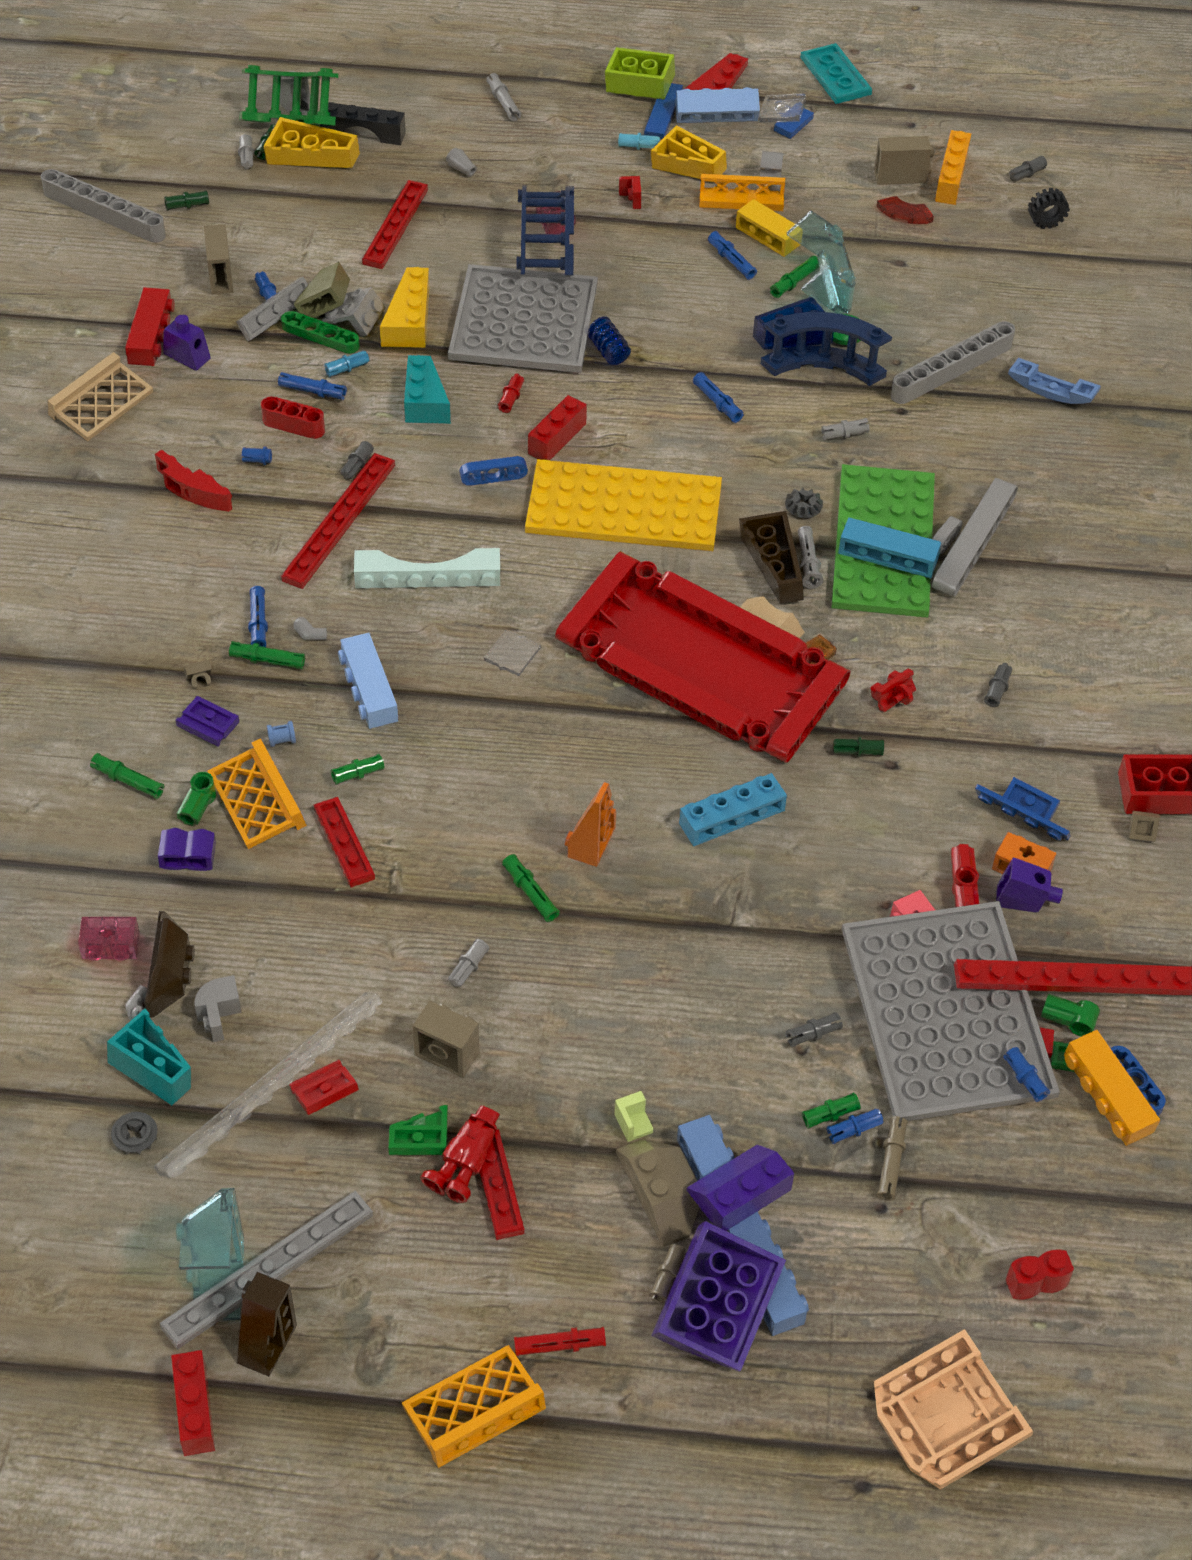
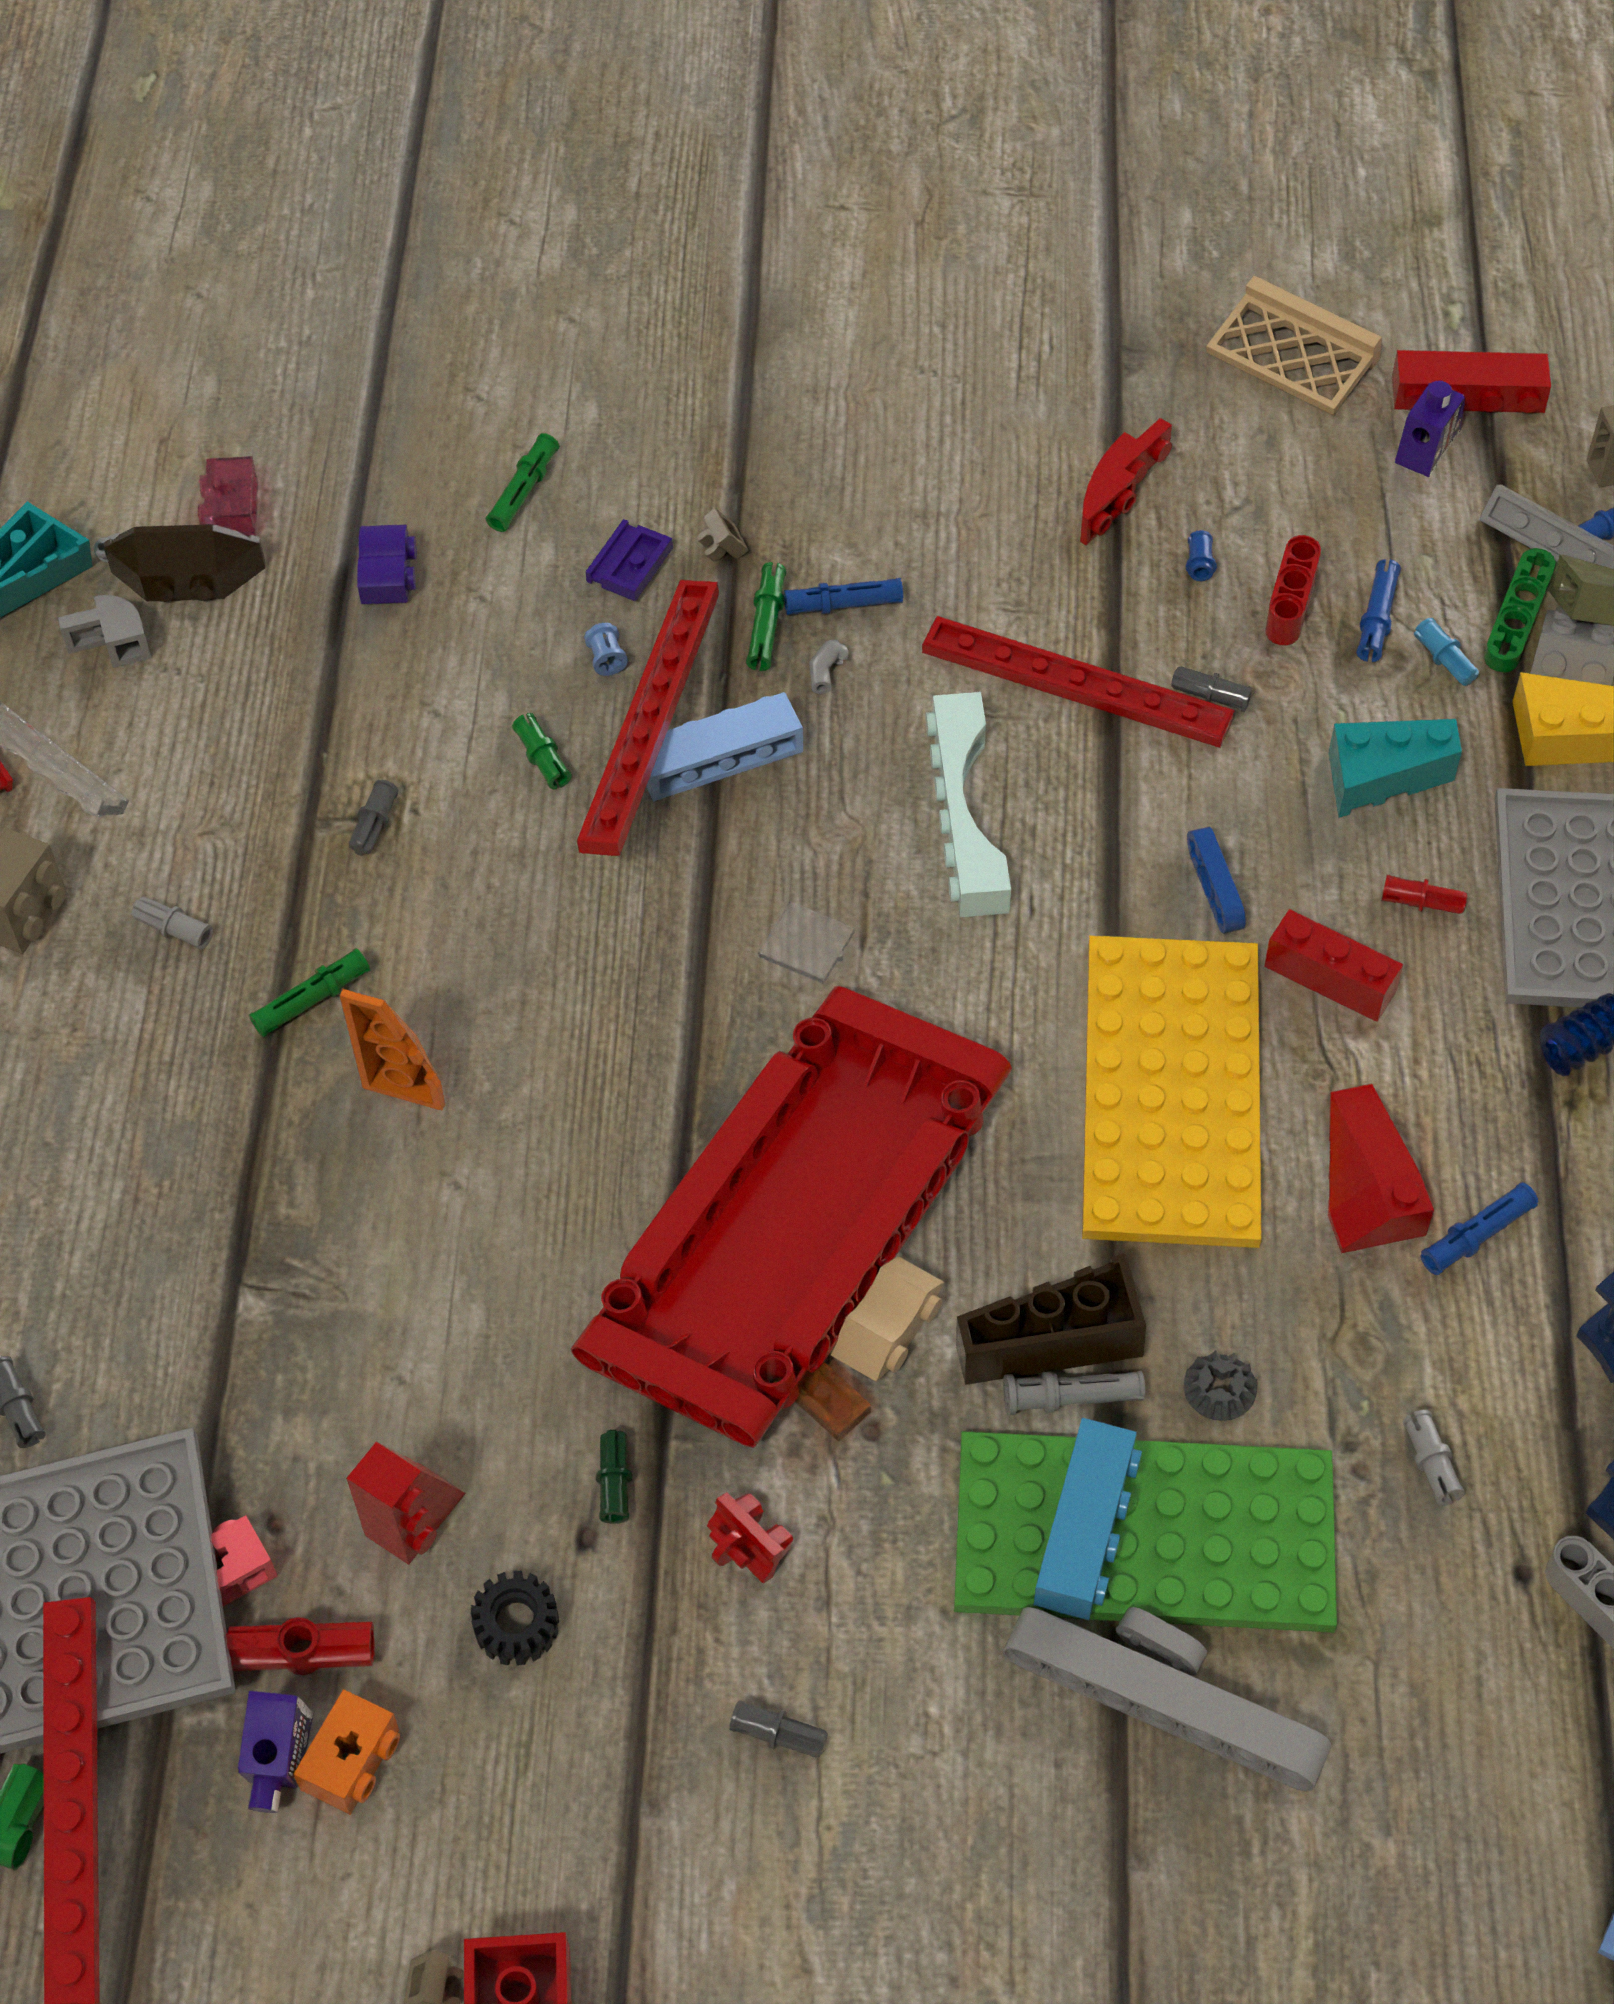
camera: 90 degrees right, 5 degrees up
green piece [176,772,217,826] -> none
light orange fence [207,738,307,849] -> none
red tile [313,797,375,888] -> none
dark azure brick [679,773,787,847] -> none
blue bracket [975,777,1071,841] -> none
none -> red wedge [346,1442,466,1565]
none -> dark grey axle [349,780,399,856]
none -> black tyre [470,1571,559,1666]
none -> red plate [577,580,719,856]
none -> red wedge [1328,1084,1434,1254]

